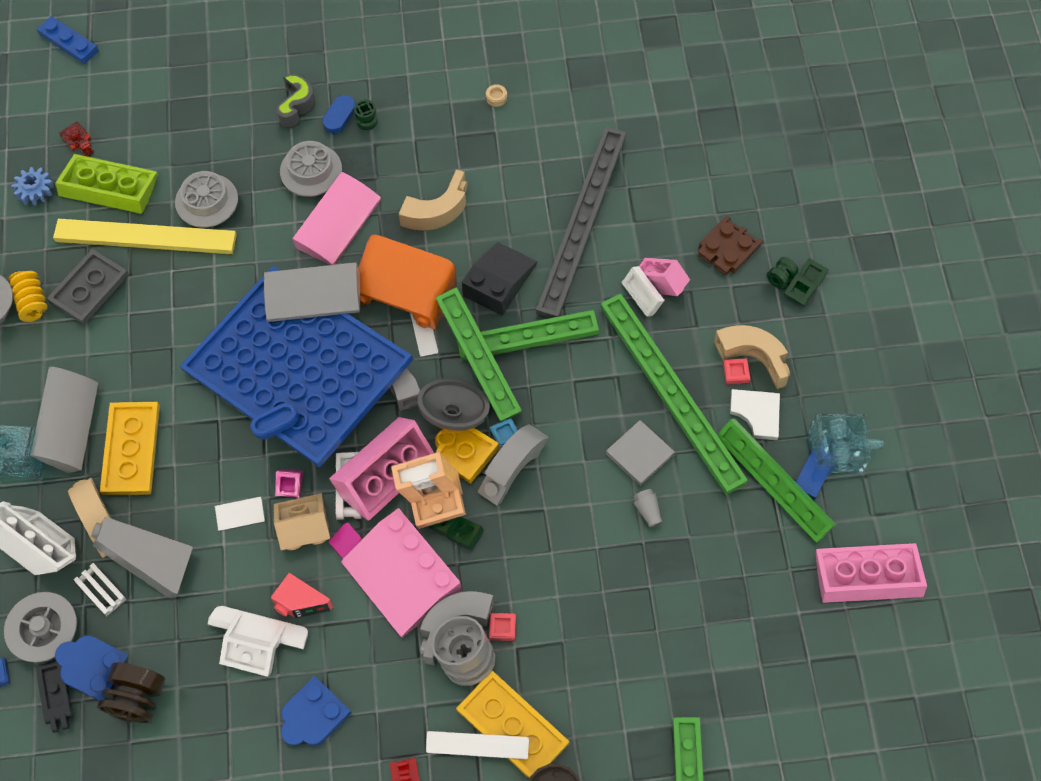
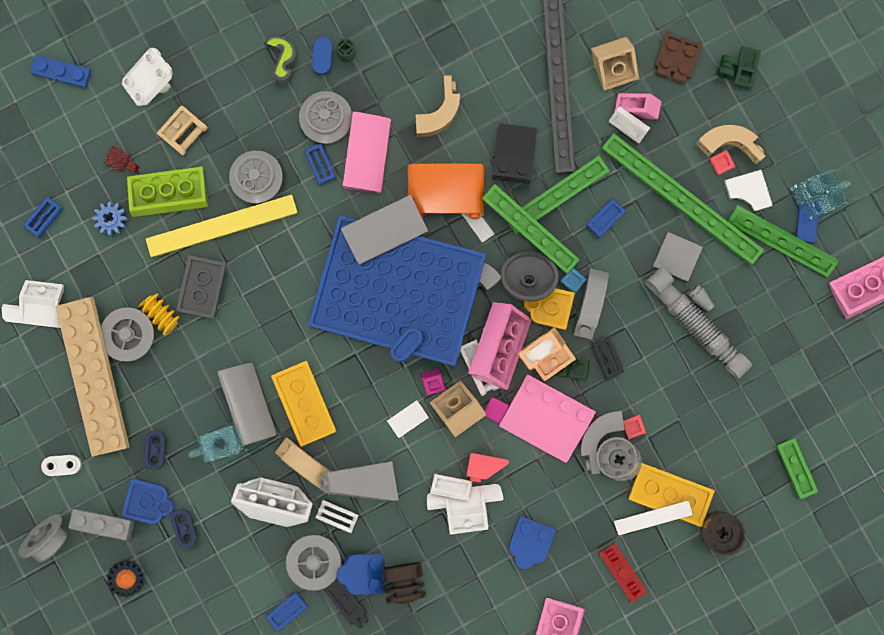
camera: 30 degrees left, 20 degrees up
none -> white shield [122,48,173,106]
none -> tan plate [157,105,208,156]
none -> blue tile [304,143,336,186]
none -> white tile [431,474,473,501]
none -> blue tile [586,198,626,238]
none -> tan slope [591,37,639,91]
none -> black tile [591,337,624,379]
none -> light grey piece [644,267,753,380]

